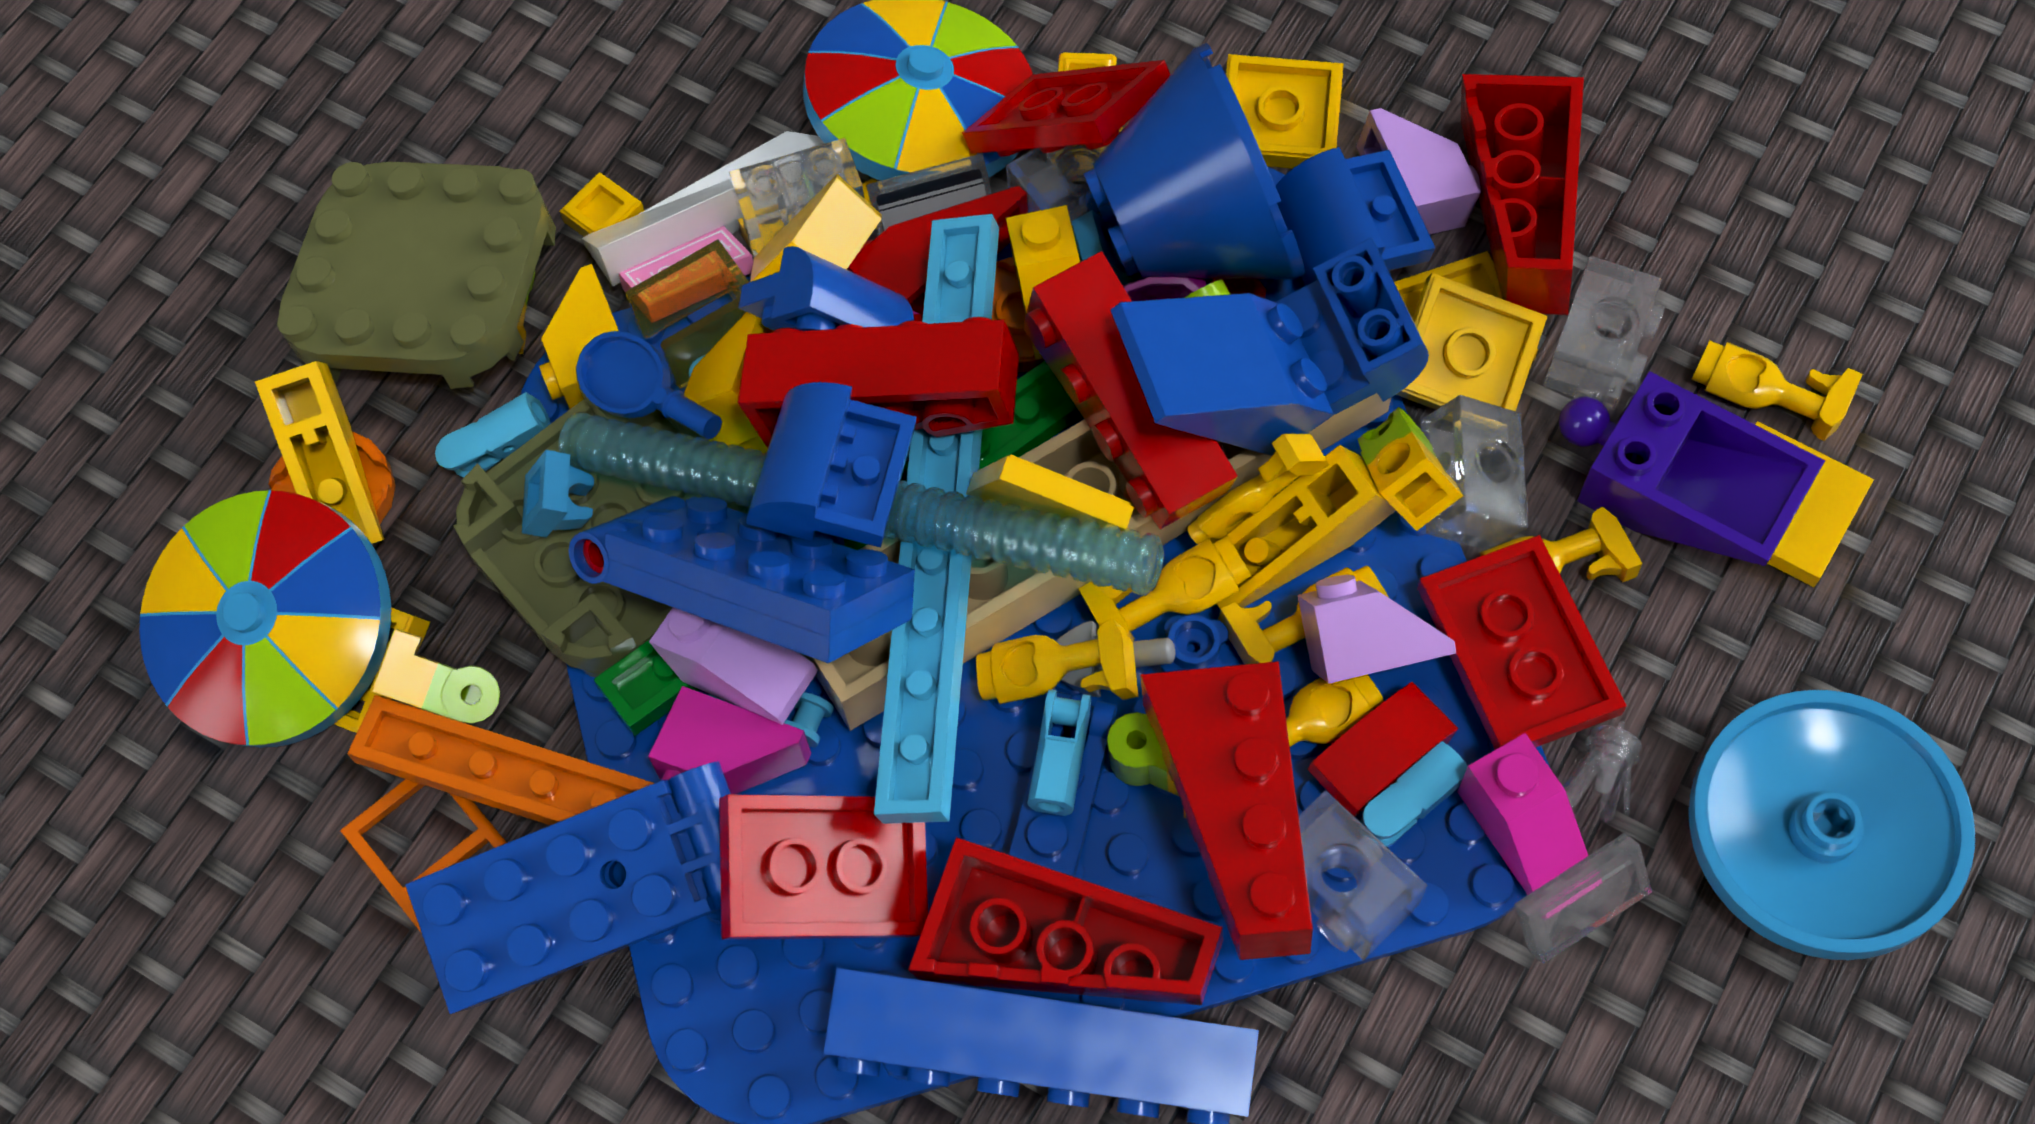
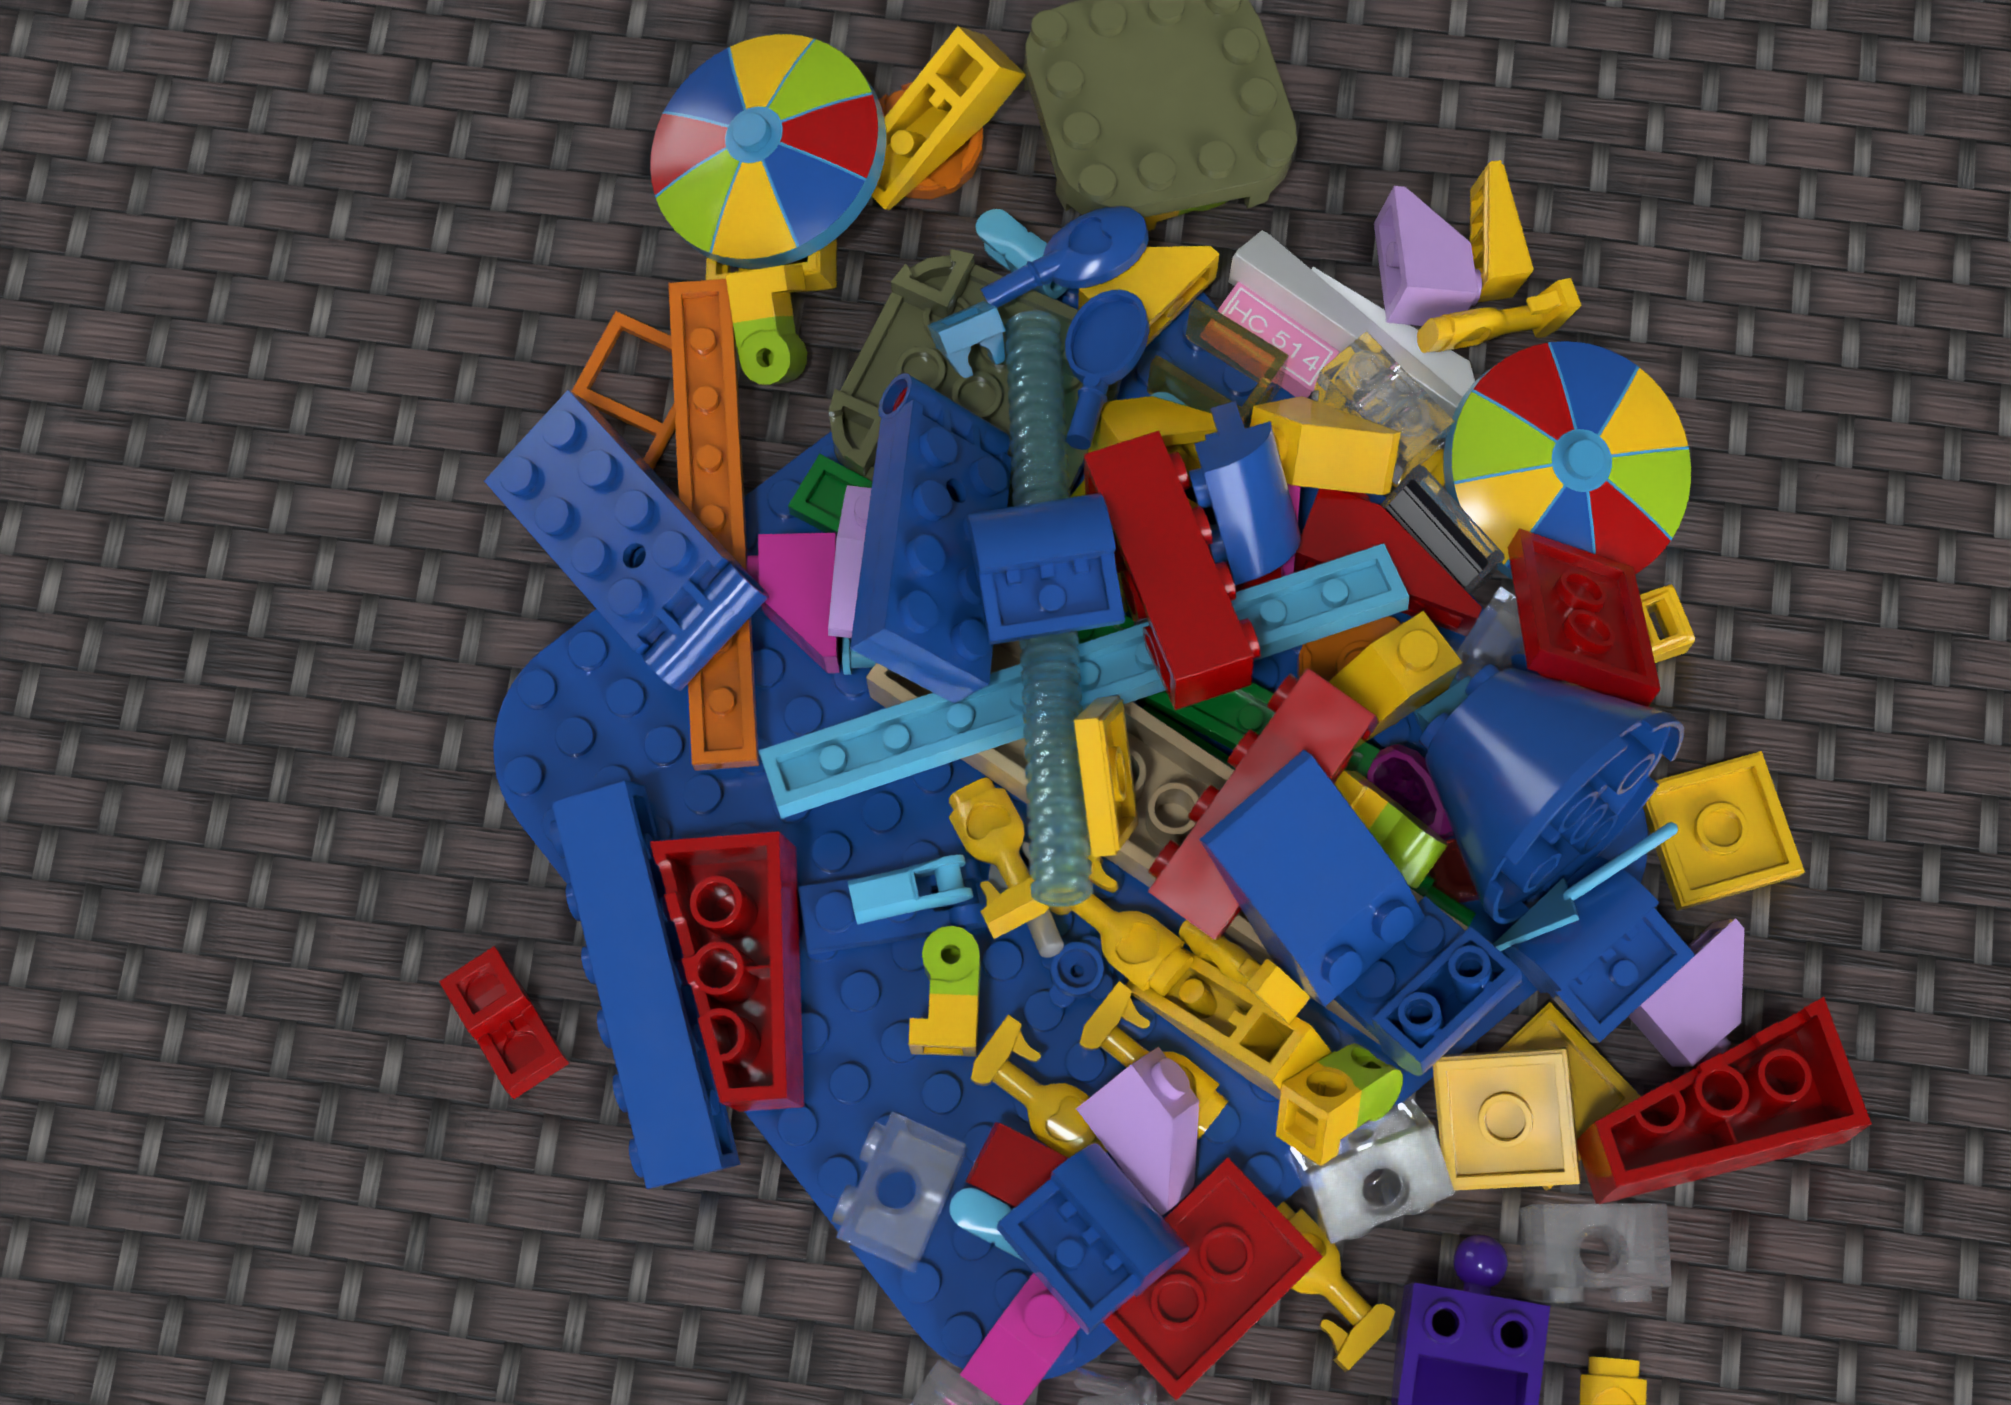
camera: 65 degrees right, 10 degrees up
yellow tile [559,172,645,237] -> none
plate [719,794,928,940] -> none
red wedge [1141,661,1313,960] -> none
none -> blue piece [980,206,1149,308]
none -> blue brick [997,1143,1189,1335]
none -> lavender slope [1374,186,1482,326]
none -> yellow piece [1417,278,1582,353]
none -> yellow slope [1470,160,1534,303]
none -> medium azure piece [1492,822,1678,951]

